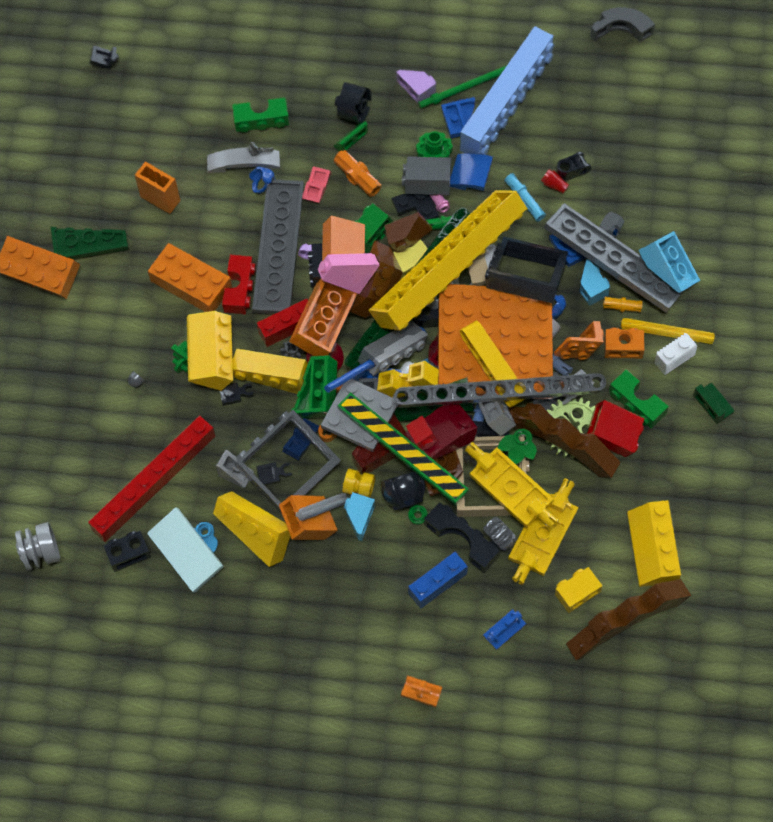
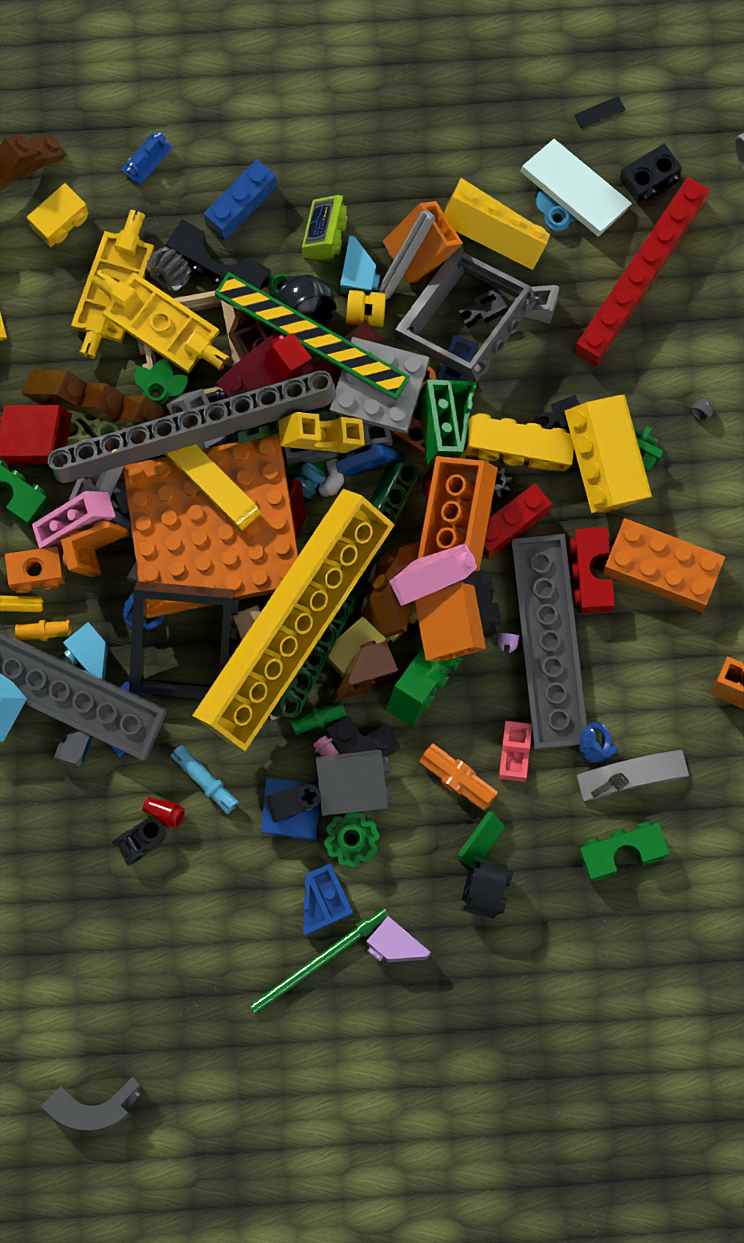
camera: 170 degrees right, 10 degrees up
piece [324,320,428,393] -> none
orange hips [401,676,442,707] -> none
light blue brick [460,27,554,155] -> none
none -> bright pink brick [32,491,116,549]
none -> black piece [265,784,321,823]
none -> lime slope [302,195,348,263]
none -> black window [574,96,625,128]

